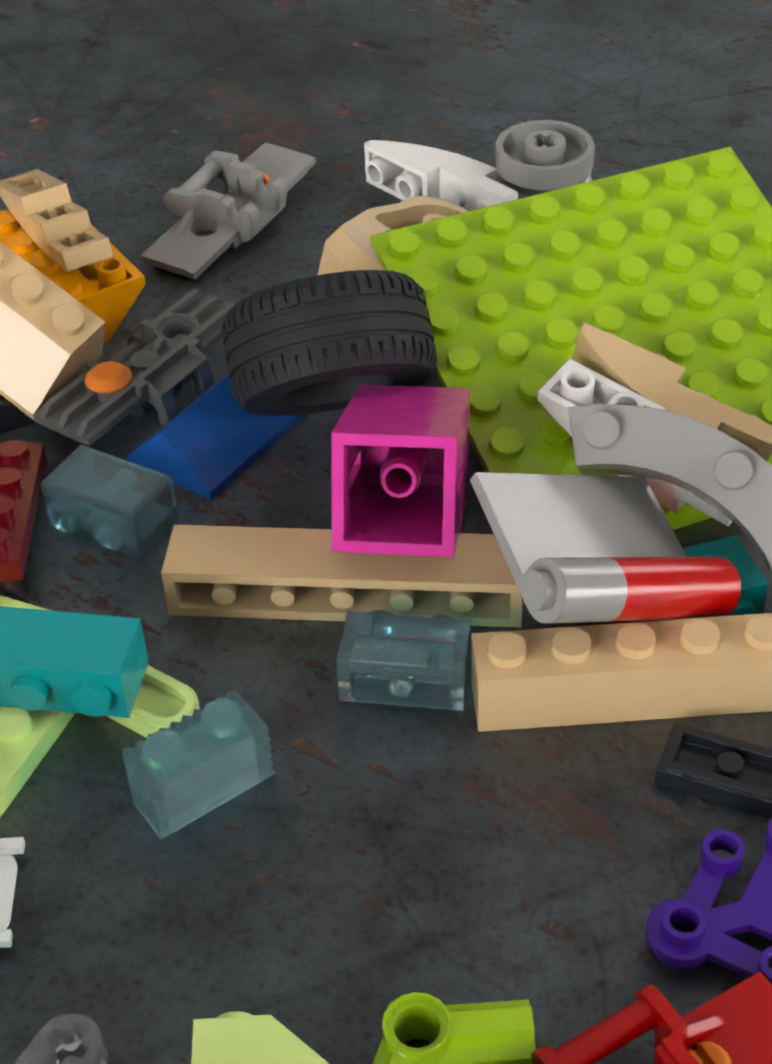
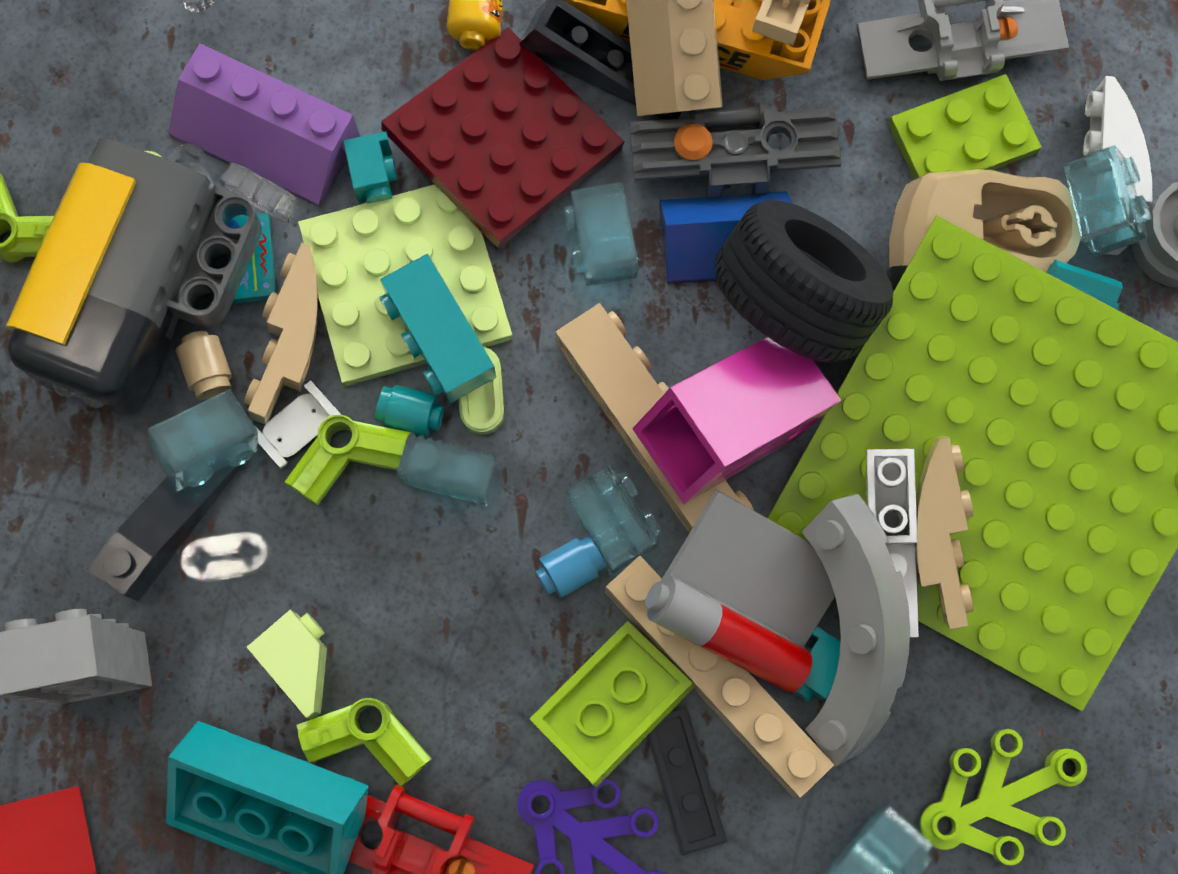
camera: 45 degrees right, 35 degrees up
none -> lime piece [285,415,412,505]
none -> teal brick [375,384,444,438]
none -> lime plate [529,621,695,787]
none -> dark azure brick [535,536,606,598]
none -> lime plate [888,74,1042,180]
none -> clear light blue brick [1063,145,1151,257]

